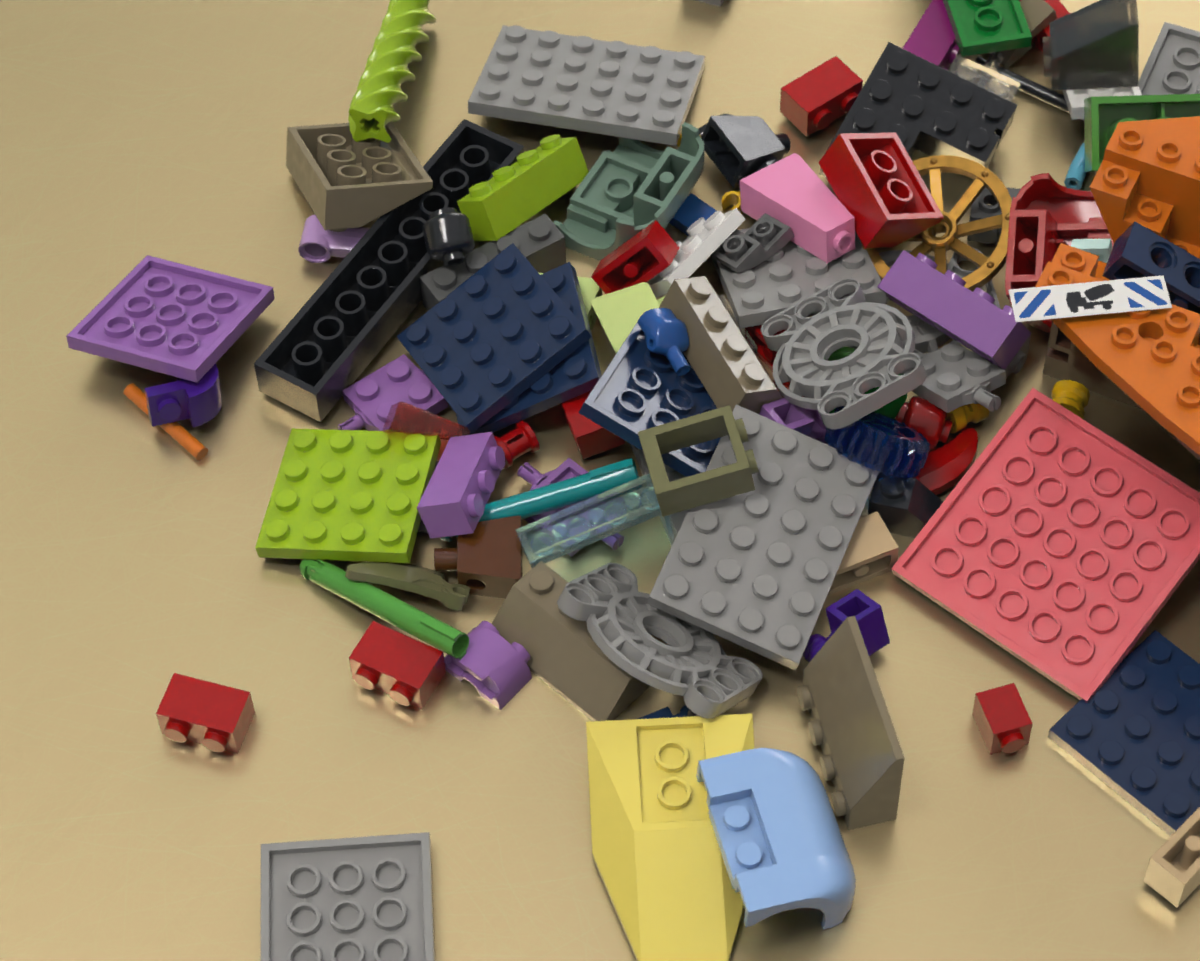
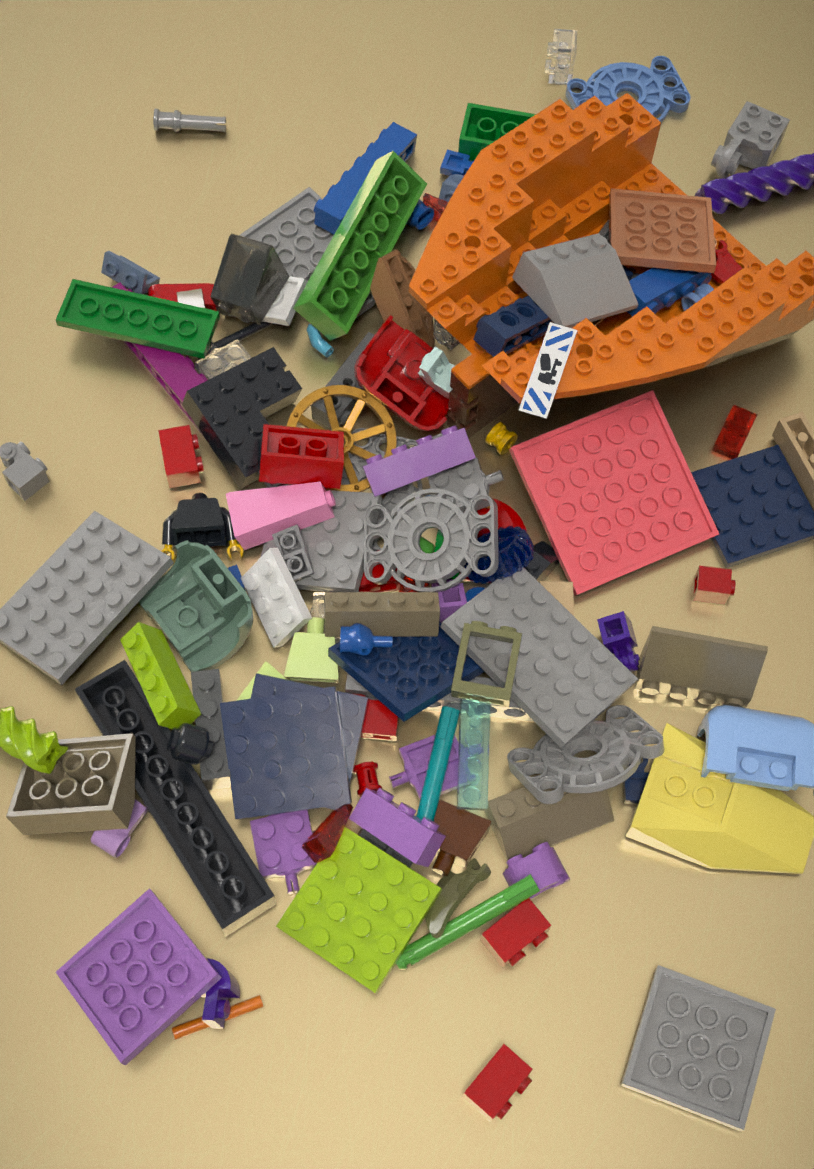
camera: 70 degrees left, 10 degrees up
red brick [591,220,680,294] -> none

